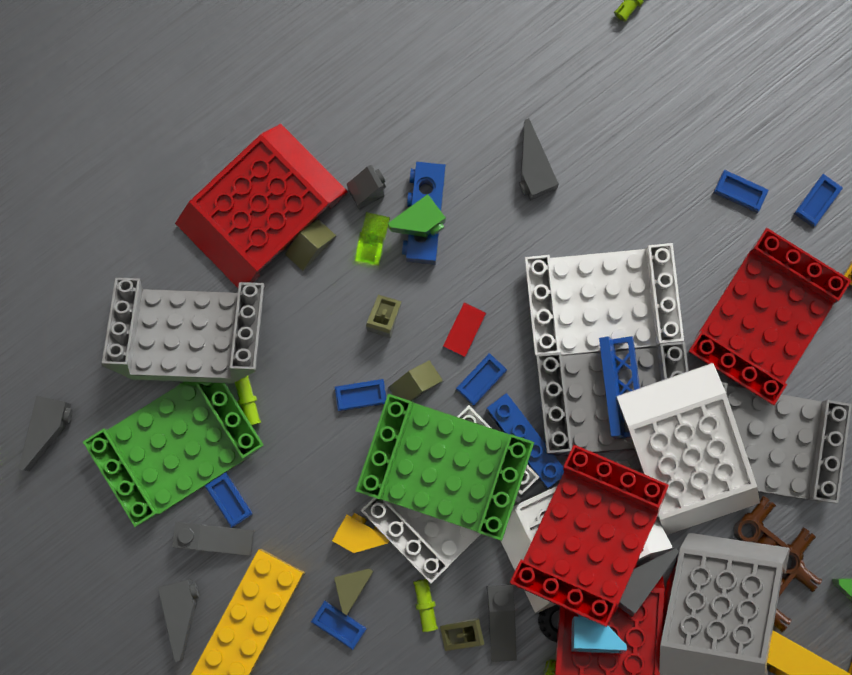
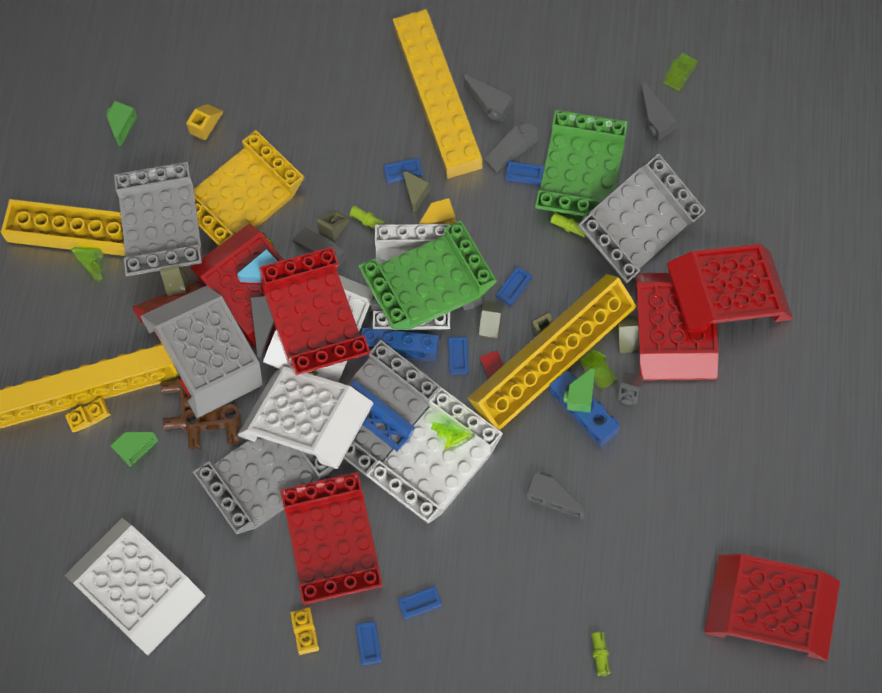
camera: 140 degrees right, 15 degrees down
none -> clear neon green slope [431,422,475,451]
none -> yellow brick [467,274,637,430]
none -> red slope [666,244,793,333]

